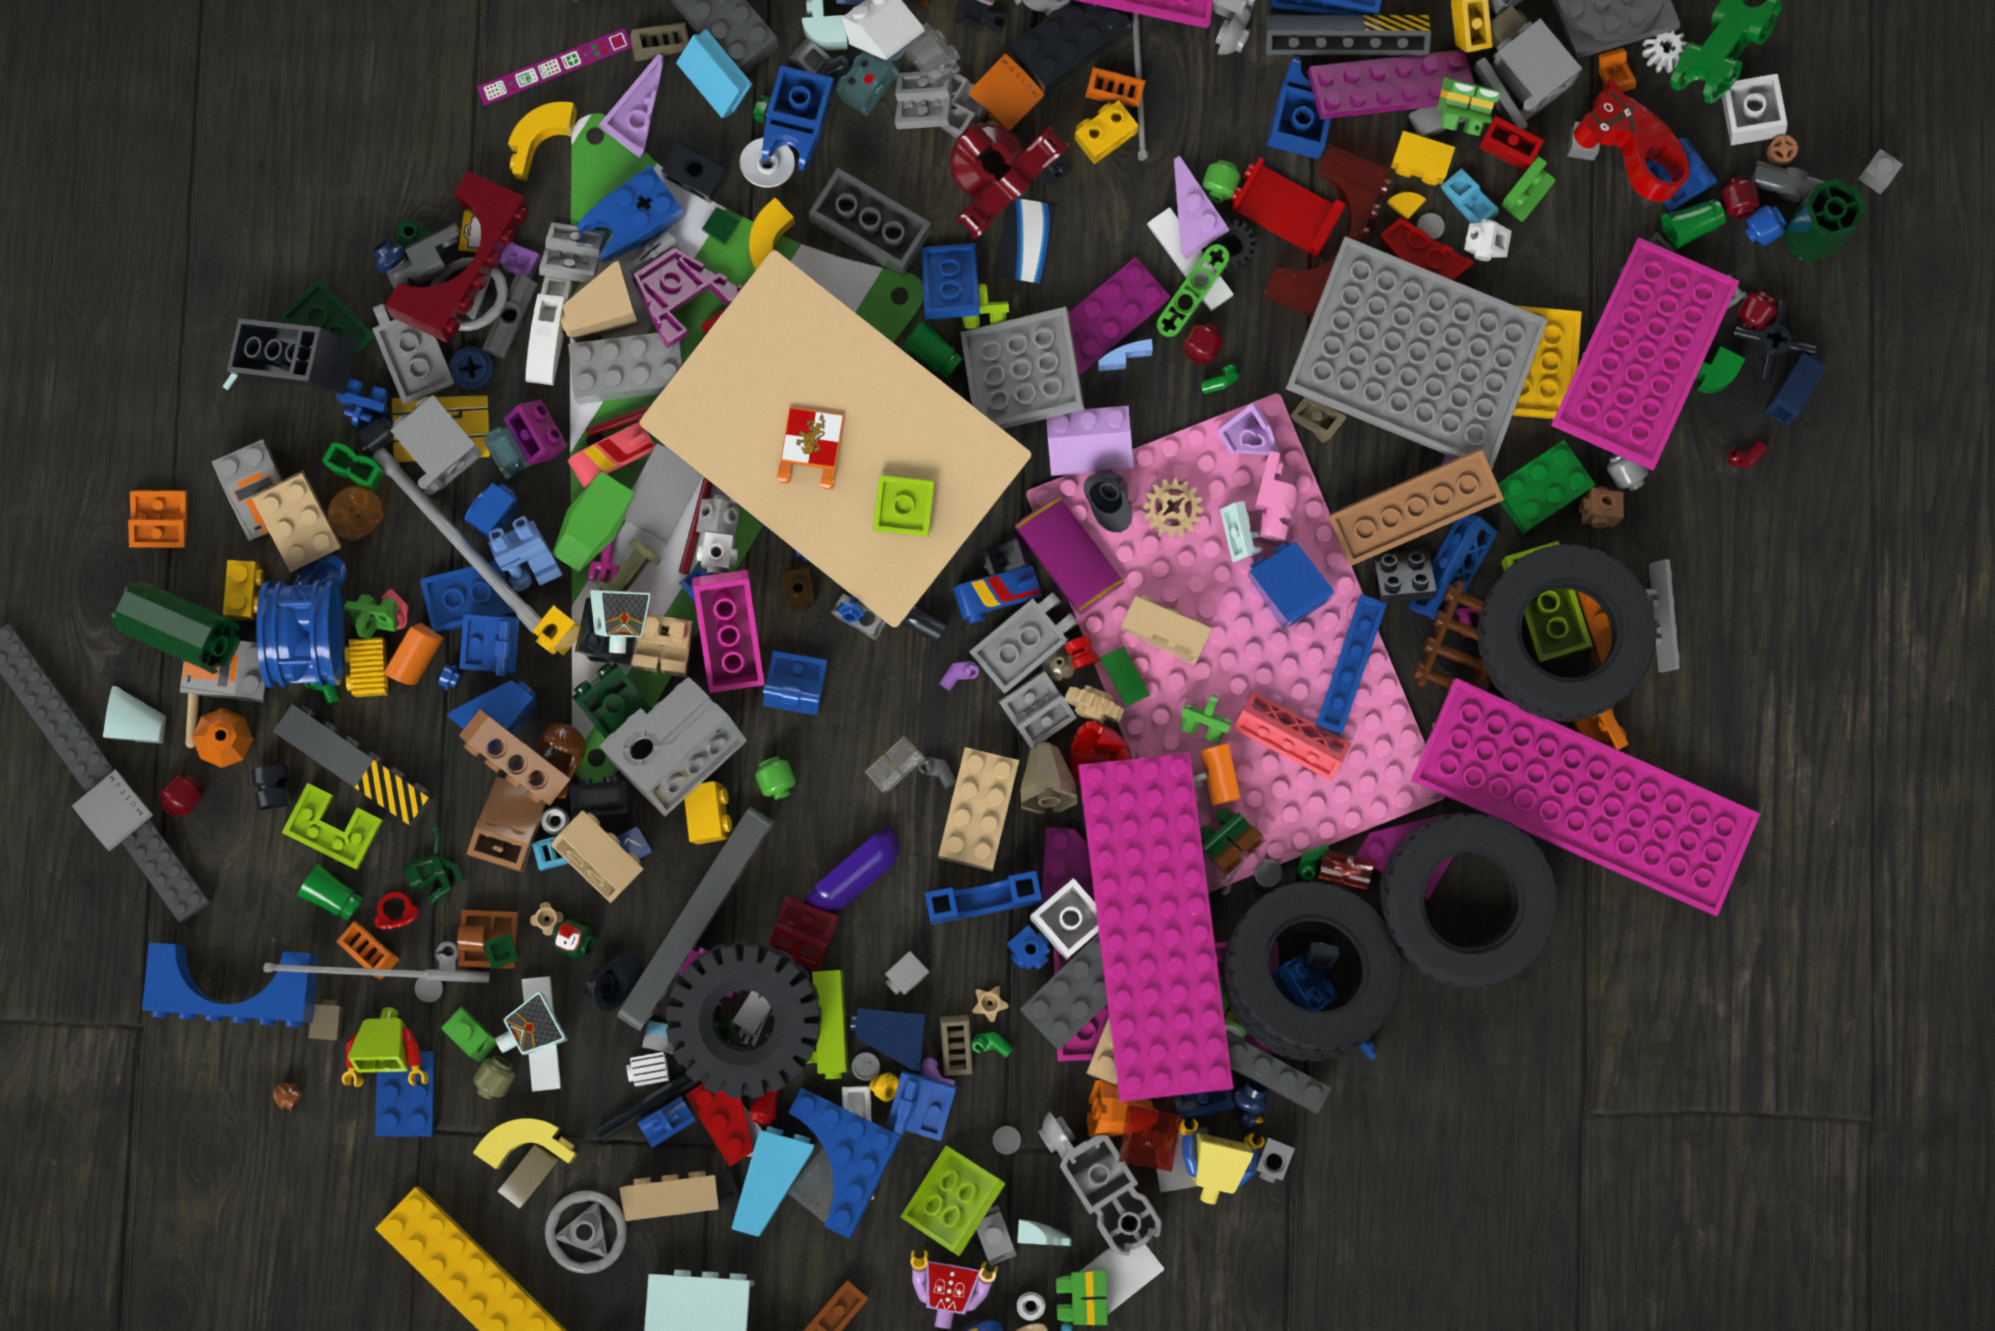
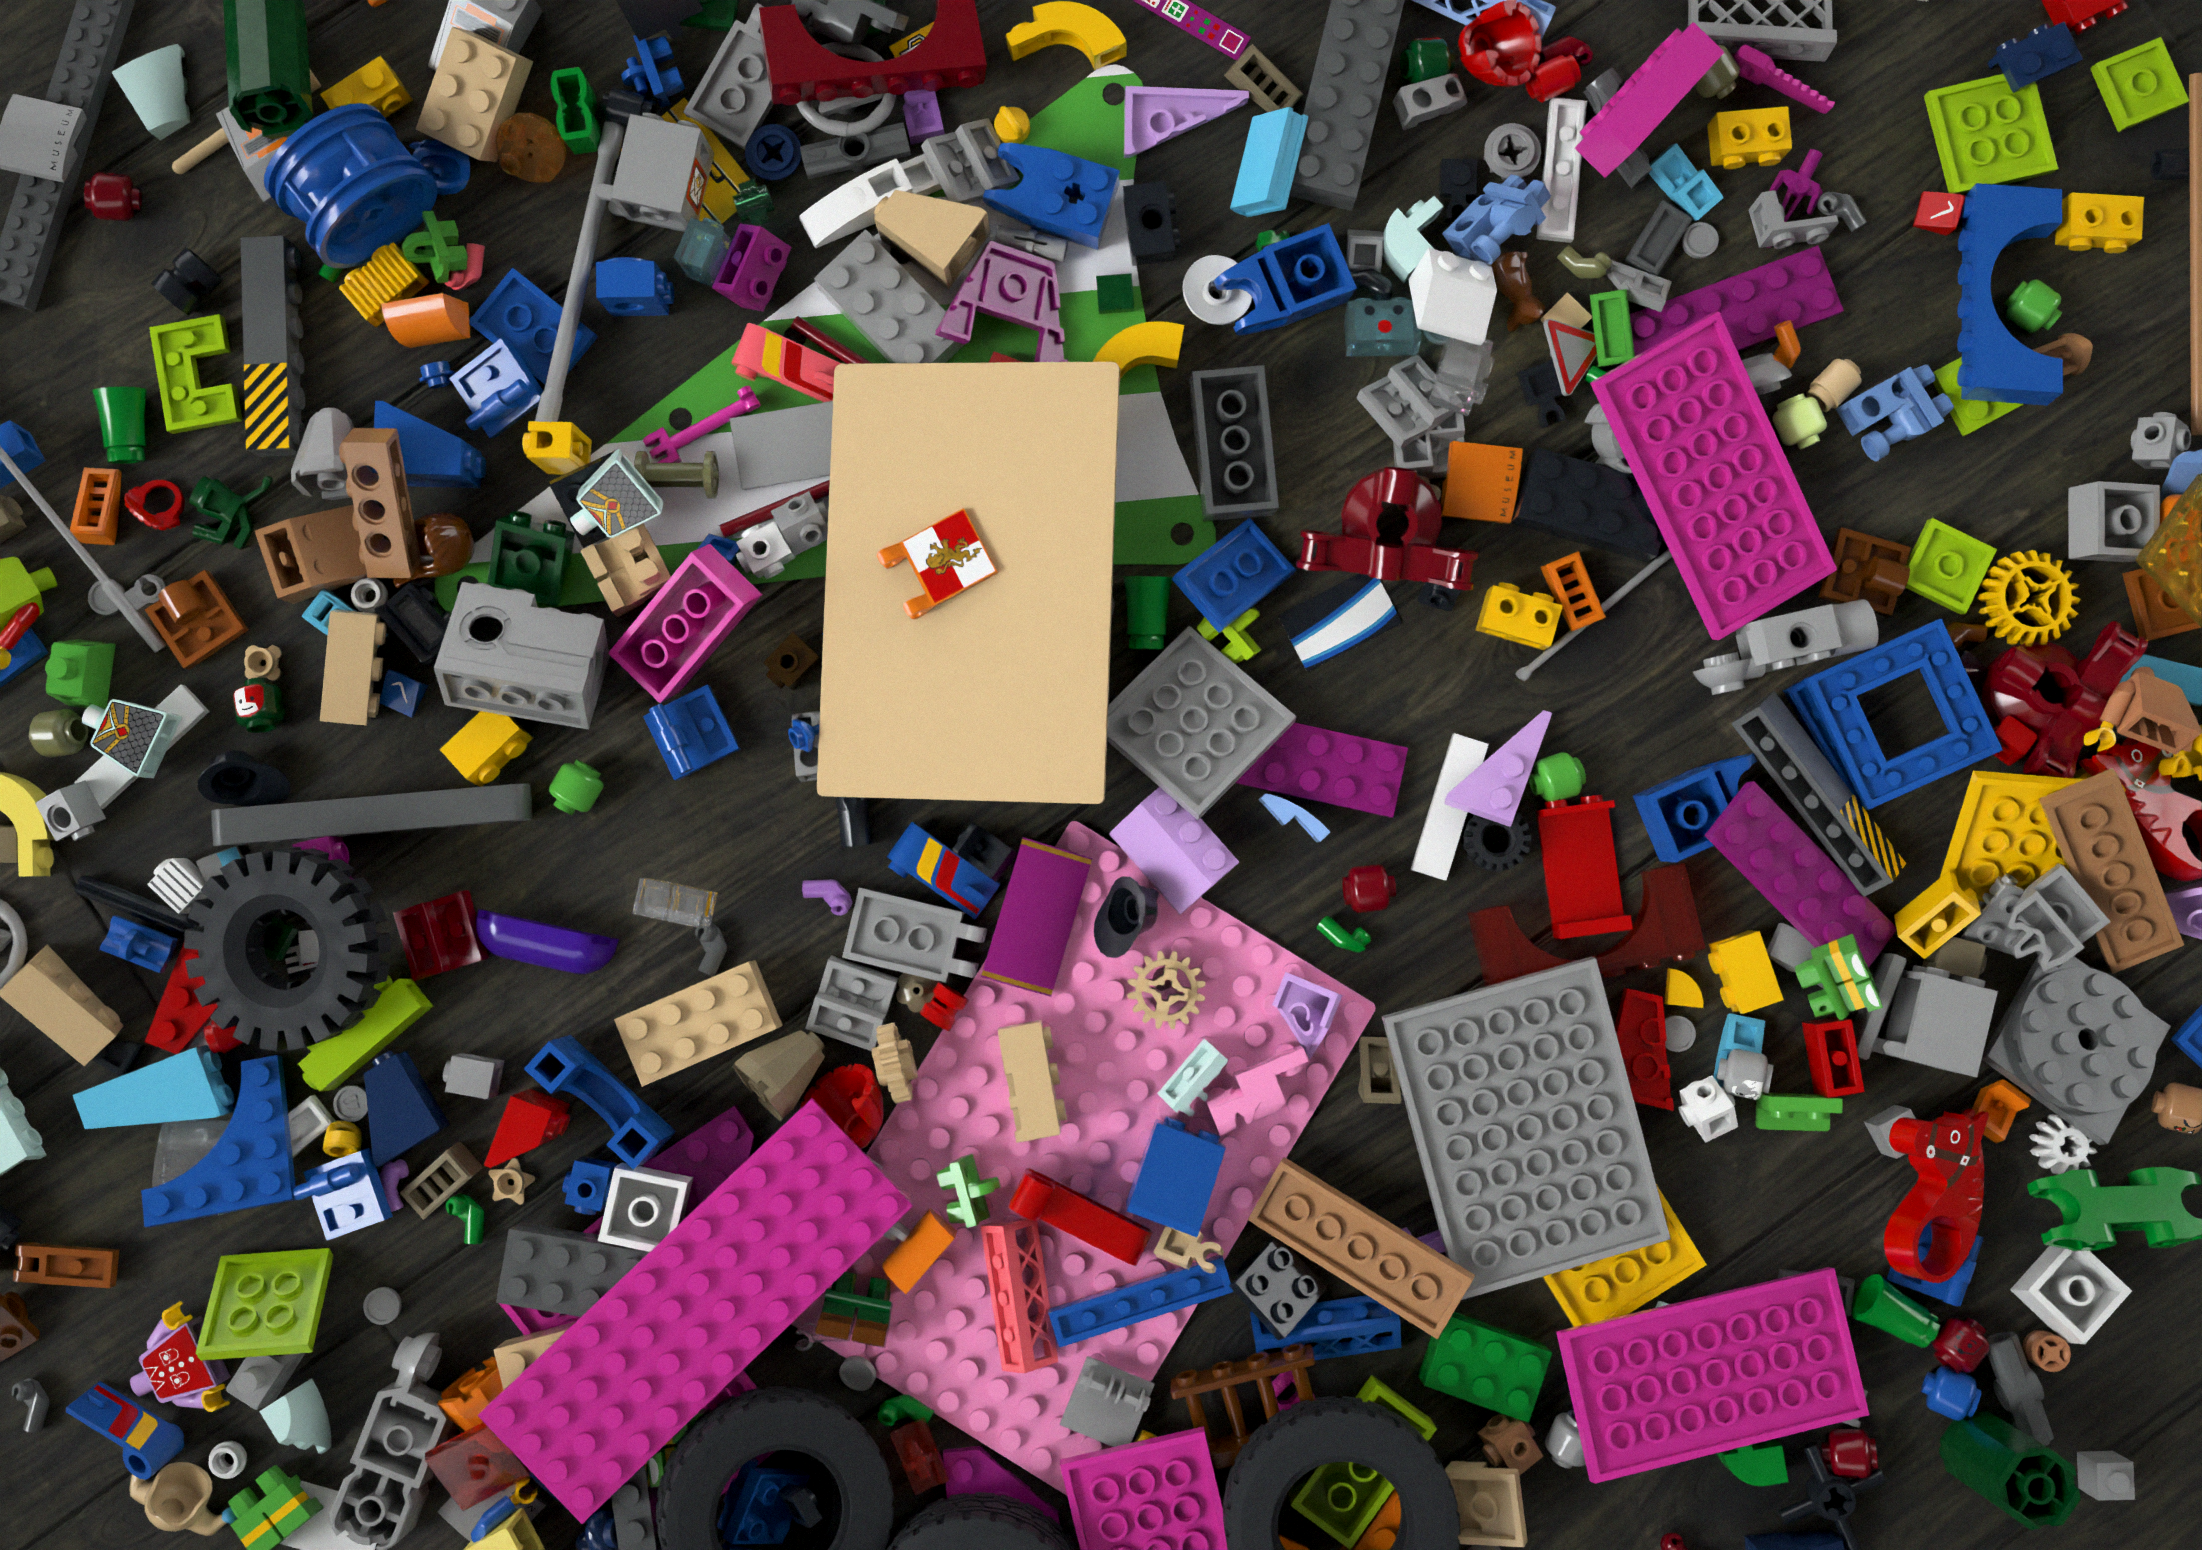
camera: 55 degrees right, 5 degrees up
orange cone [192,708,254,768] -> none
dark green plate [483,934,519,969] -> none
medium blue hips [488,516,562,591] -> none
bright green piece [552,471,635,572] -> none
lime plate [873,475,935,537] -> none
green slope [1100,647,1150,708] -> none
bright green beam [1157,245,1230,337] -> none
none -> light grey brick [35,780,106,841]
none -> light grey cone [291,408,372,500]
none -> red slope [484,1089,571,1168]
none -> clear green gear [732,179,775,226]
none -> yellow tile [994,106,1030,144]
none -> red beam [1008,1168,1153,1266]
none -> light grey hinge [1060,1356,1155,1447]
none -> tan plate [1154,1226,1224,1273]
none -> tan plate [1445,1461,1528,1547]
none -> light grey head [1717,1049,1773,1100]

